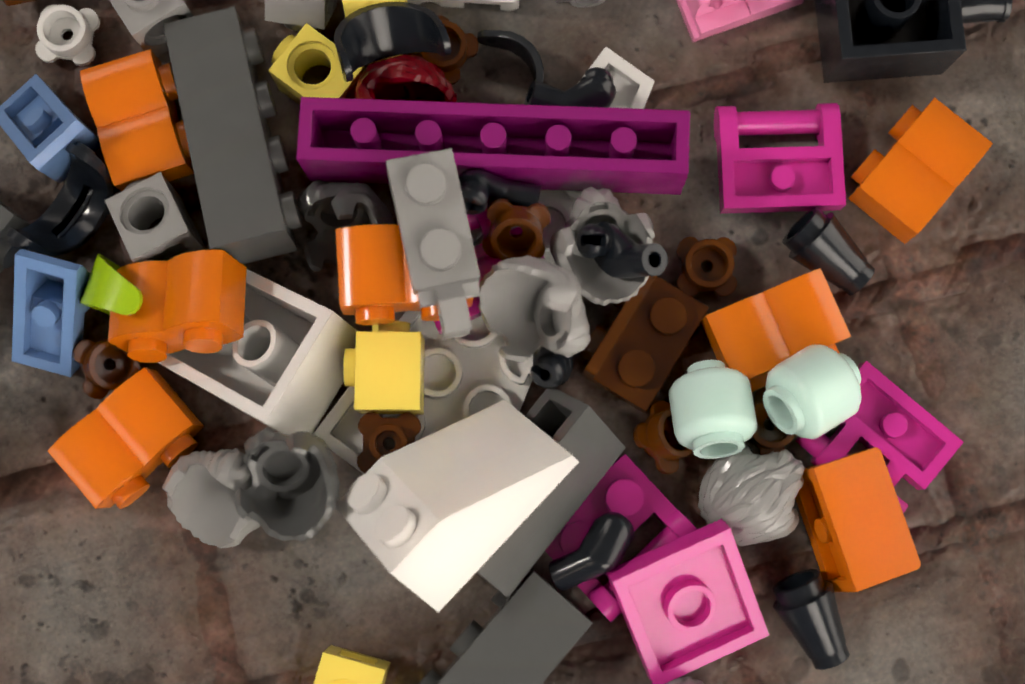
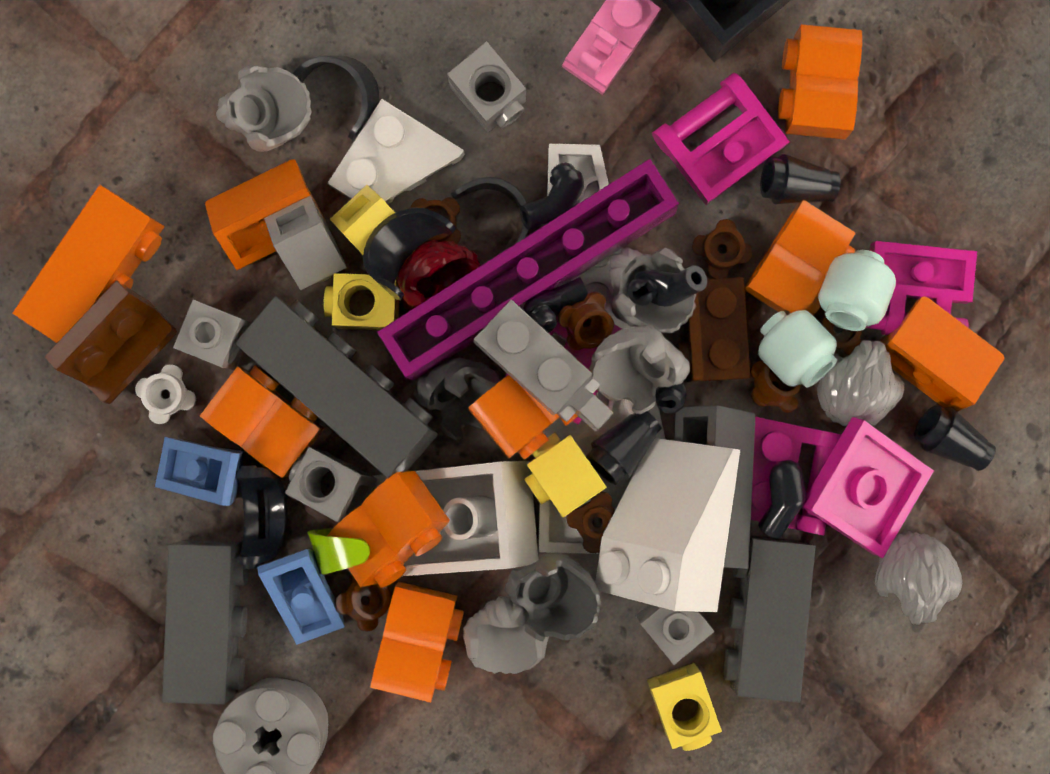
camera: 35 degrees left, 5 degrees up
none -> black cone [586,411,662,485]
none -> light grey brick [635,604,715,665]

